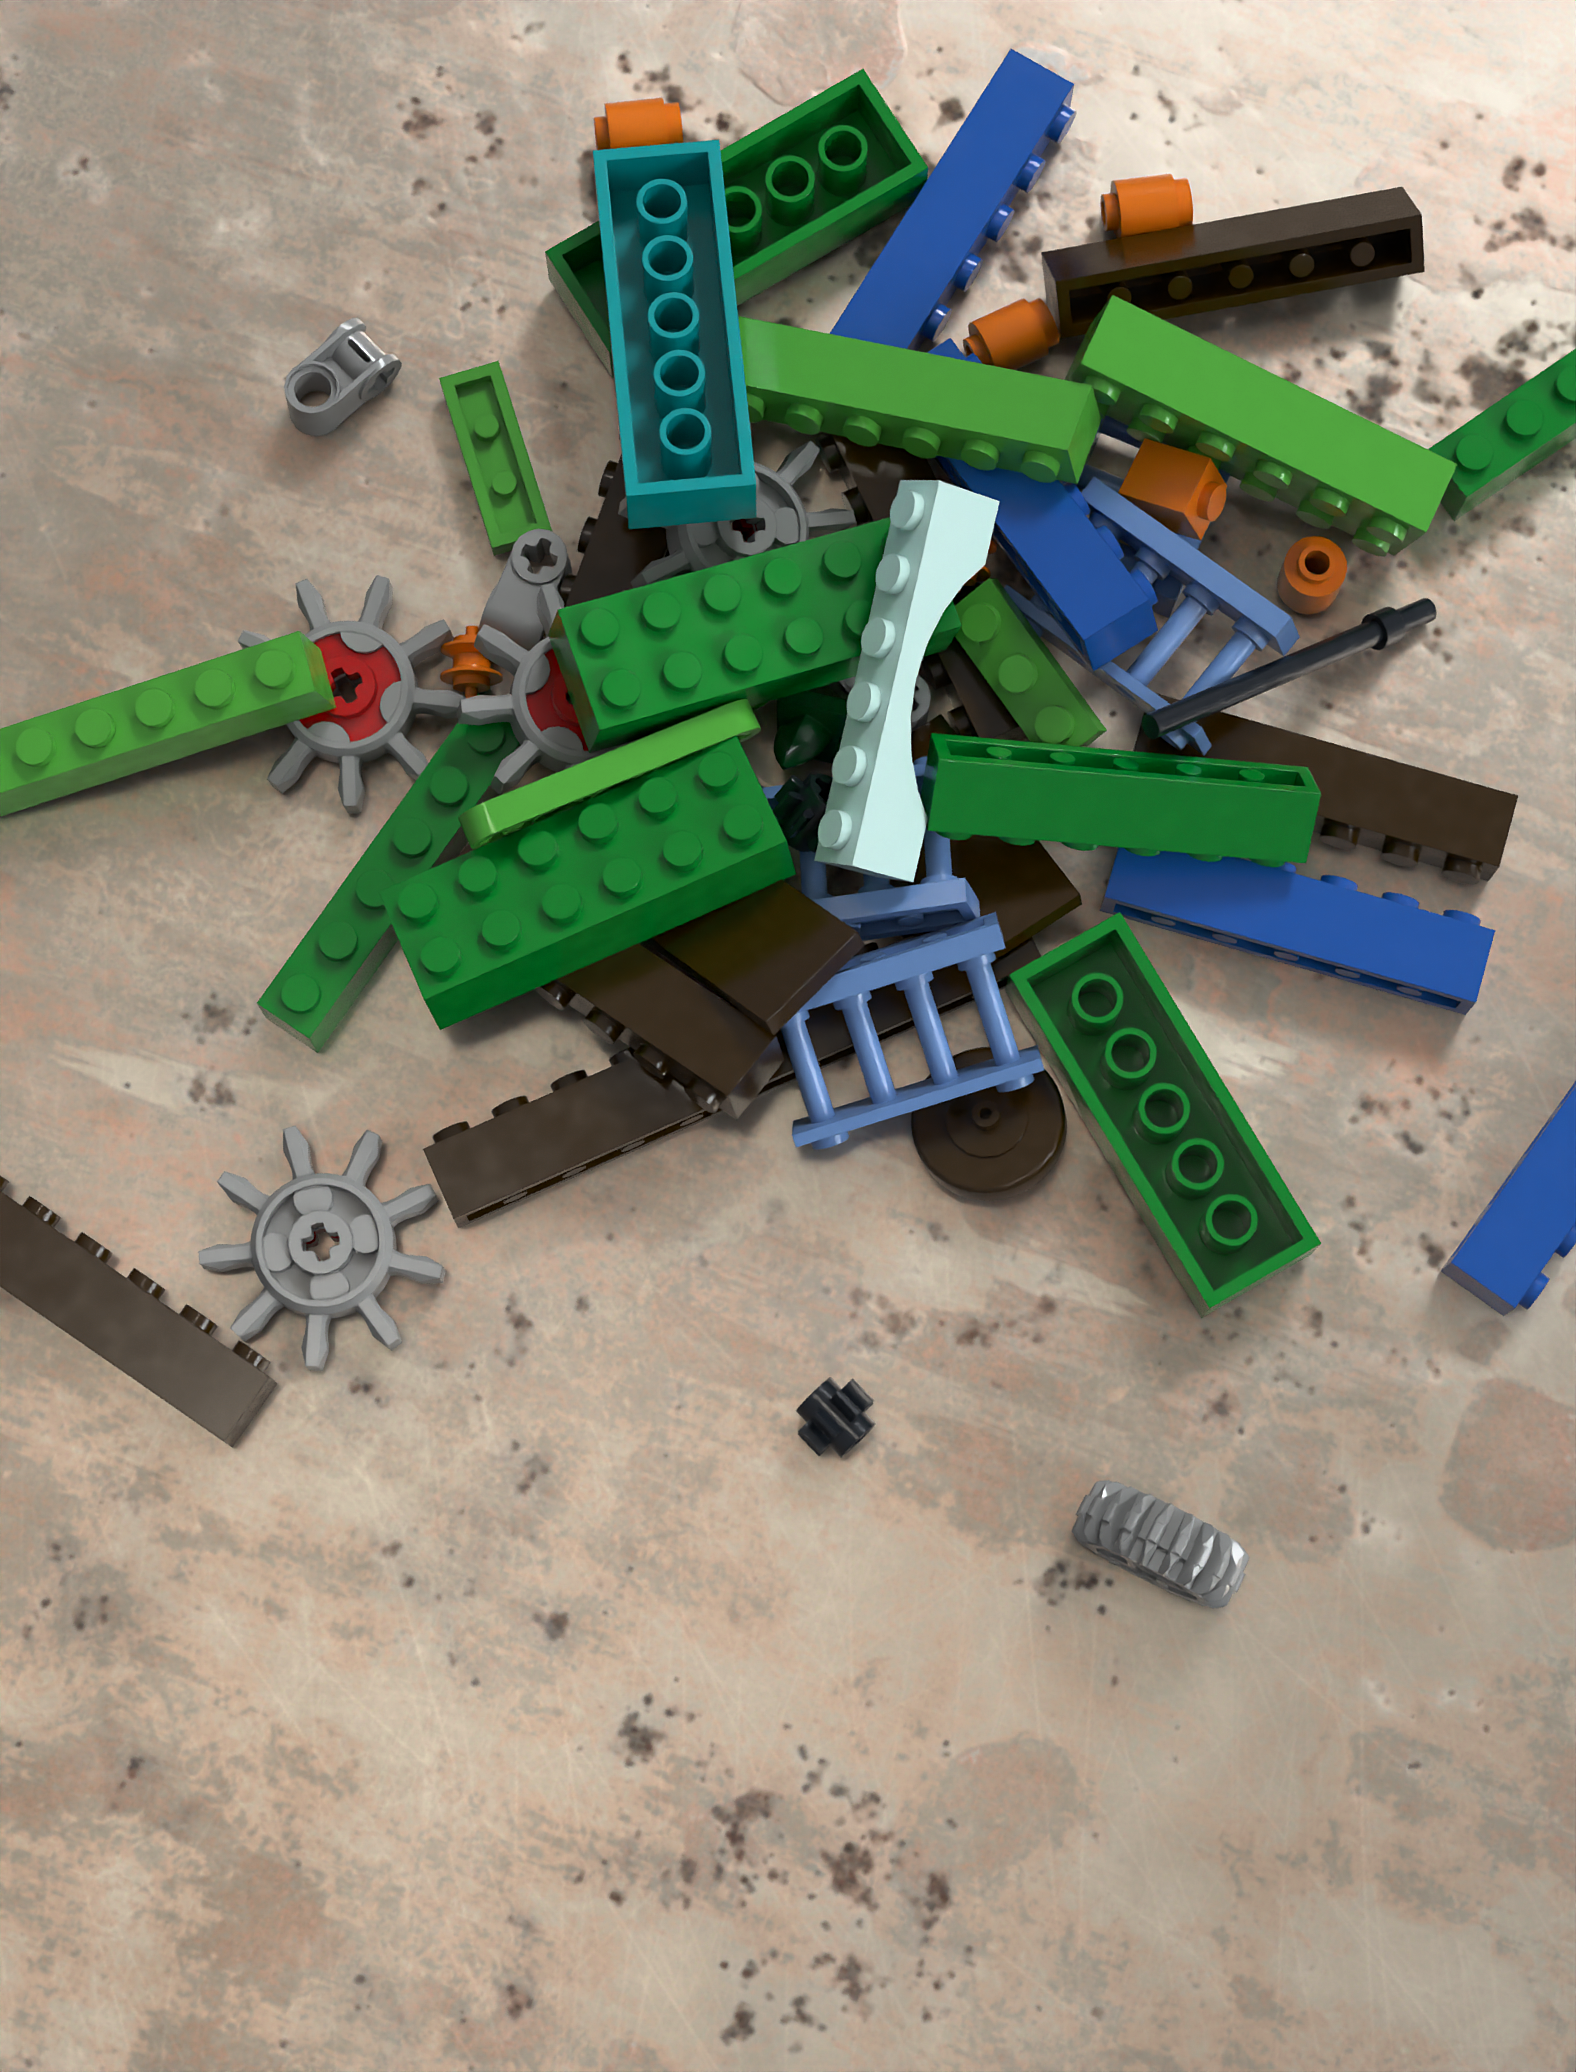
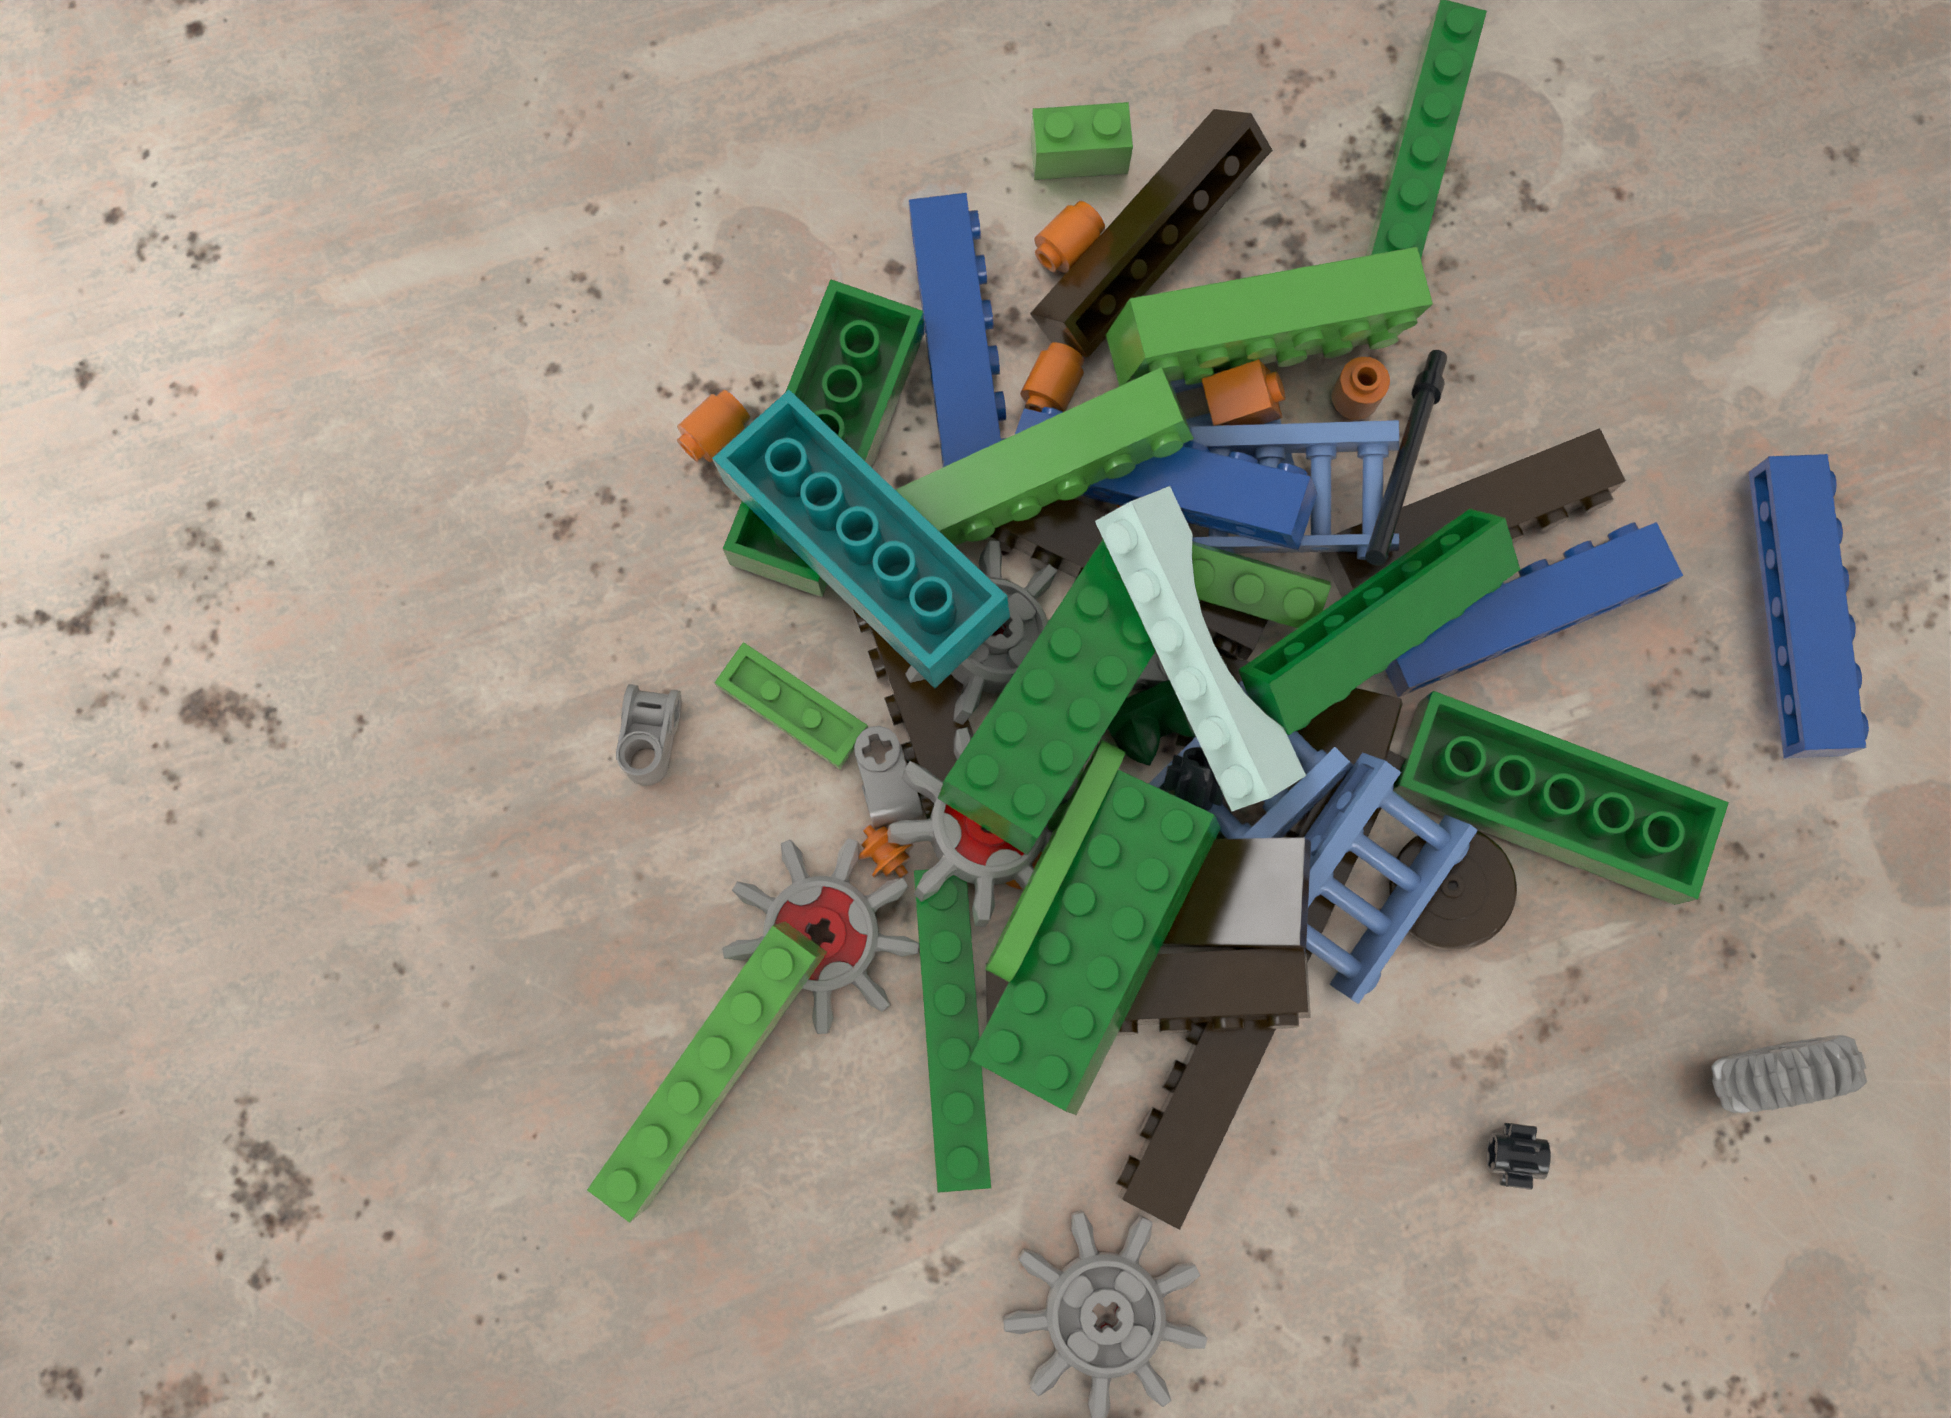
camera: 40 degrees left, 0 degrees up
none -> bright green brick [1030,102,1133,180]

